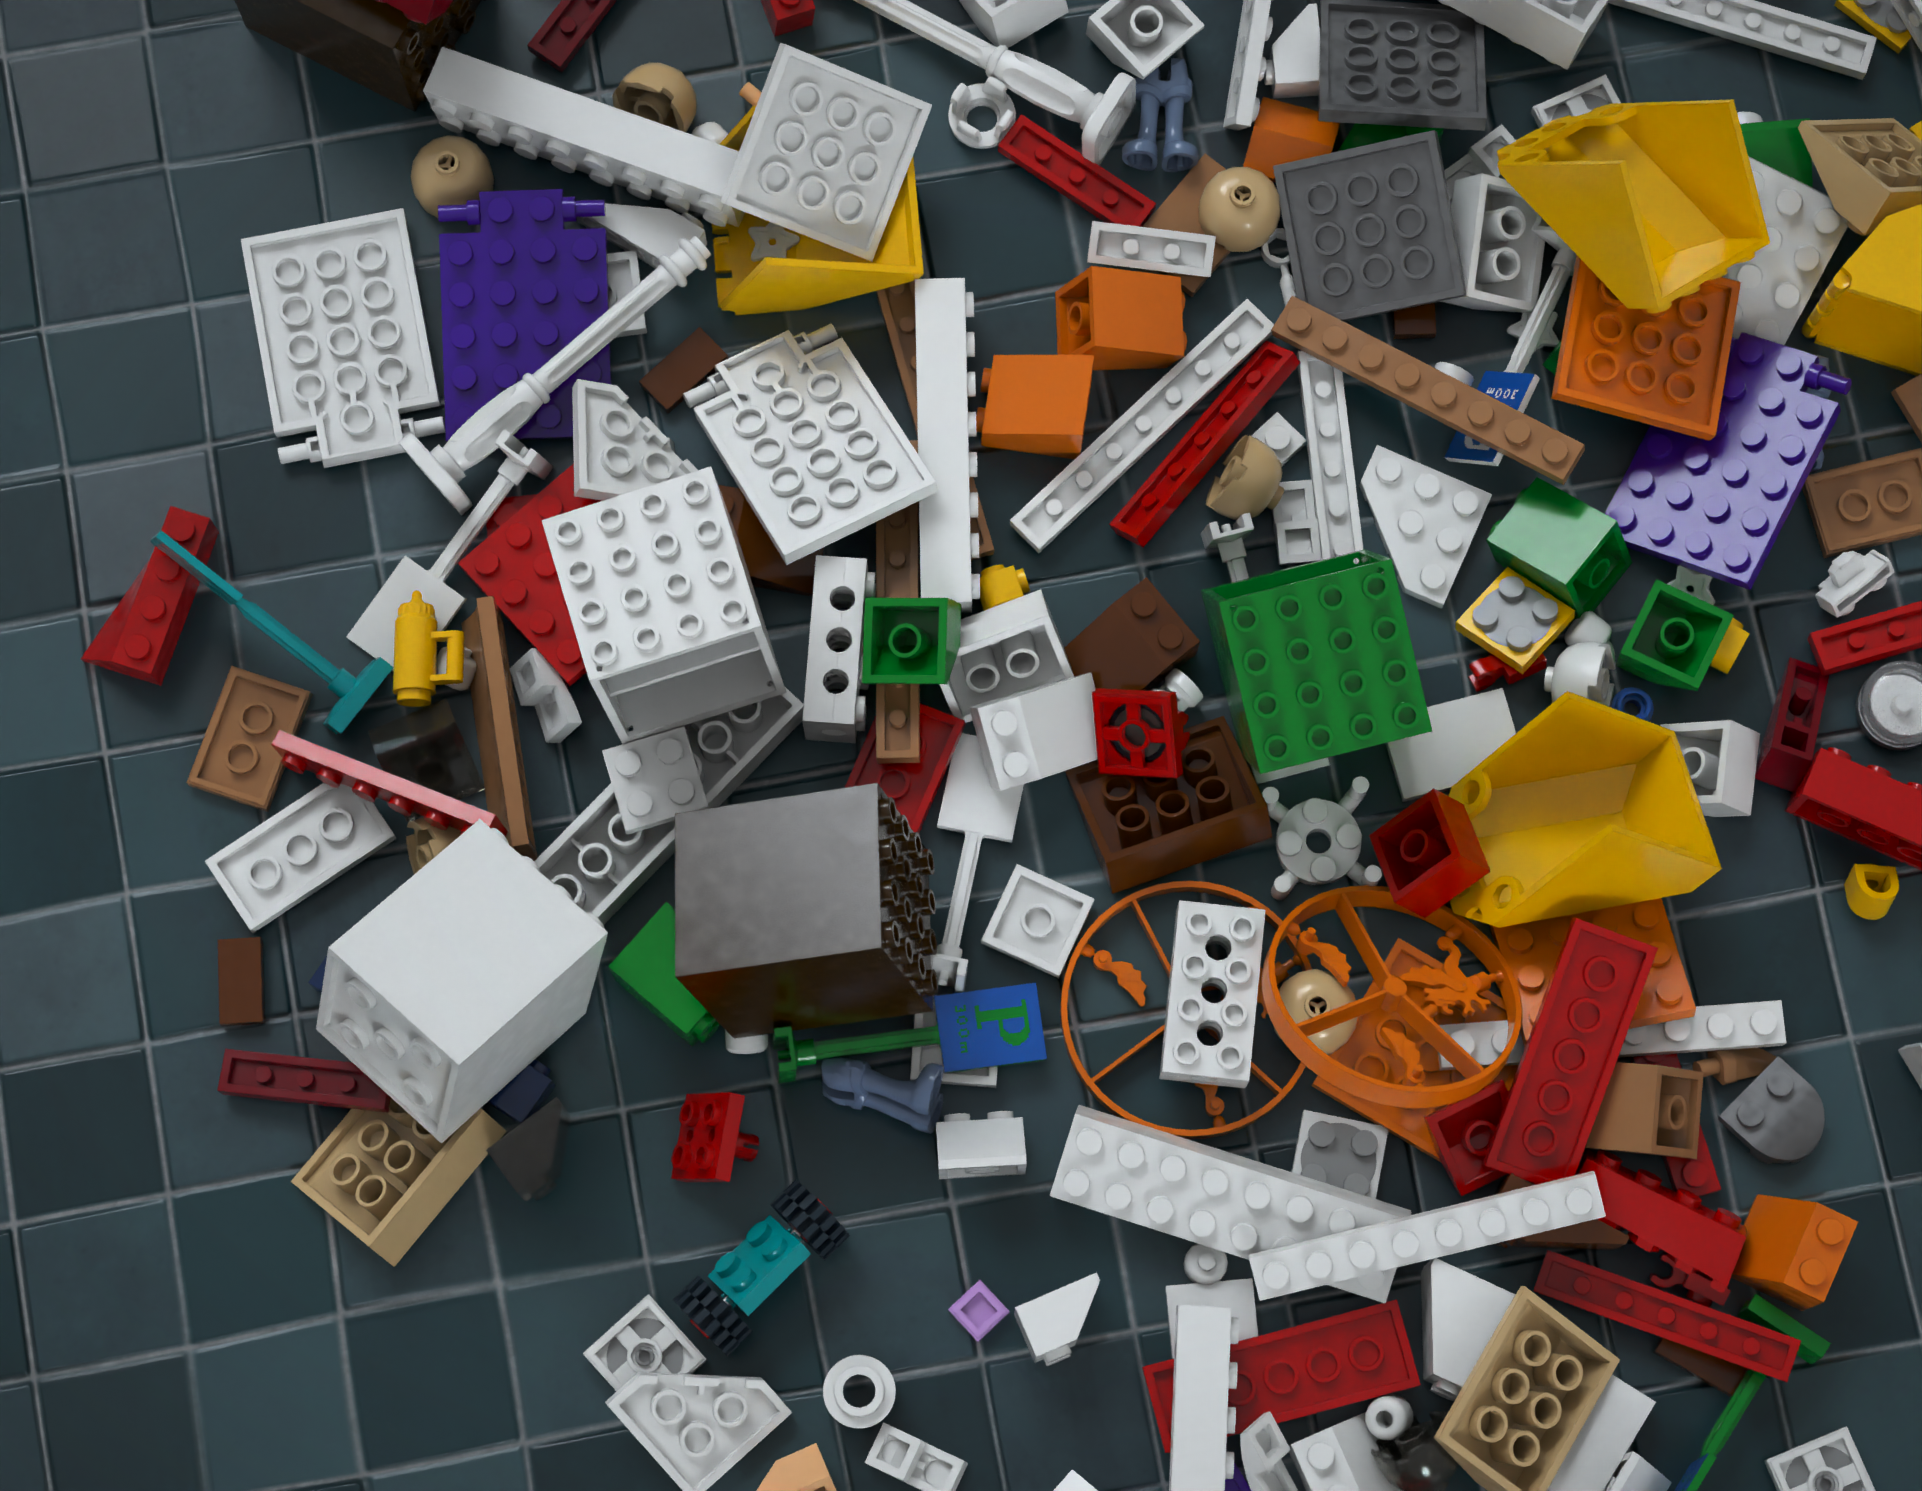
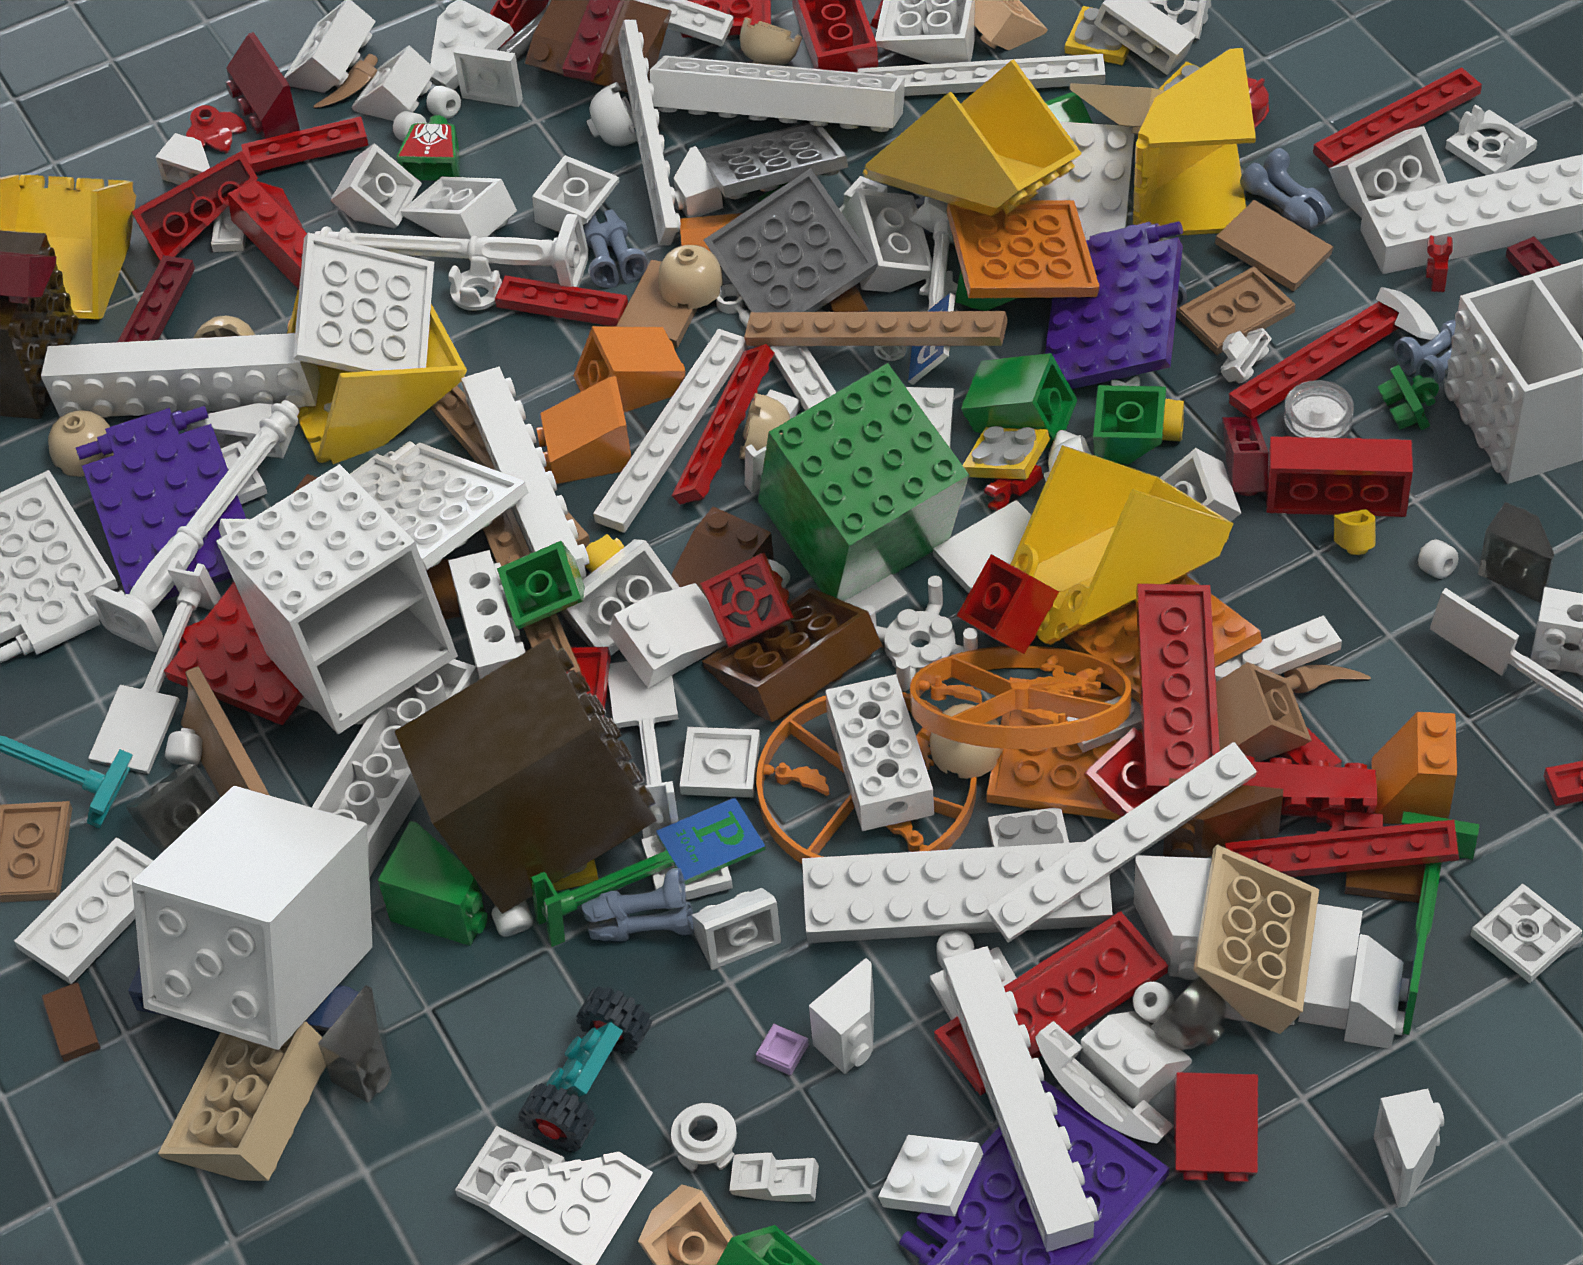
camera: 15 degrees left, 25 degrees down
dark red plate [217,1049,391,1113] -> none
plate [271,730,508,837] -> none
yellow piece [393,590,464,707] -> none
white slope [510,648,582,743] -> none
white plate [602,726,709,834] -> none
red plate [671,1092,759,1182] -> none
white plate [1087,221,1216,277] -> none
flat silver slope [1718,1056,1825,1164] -> none

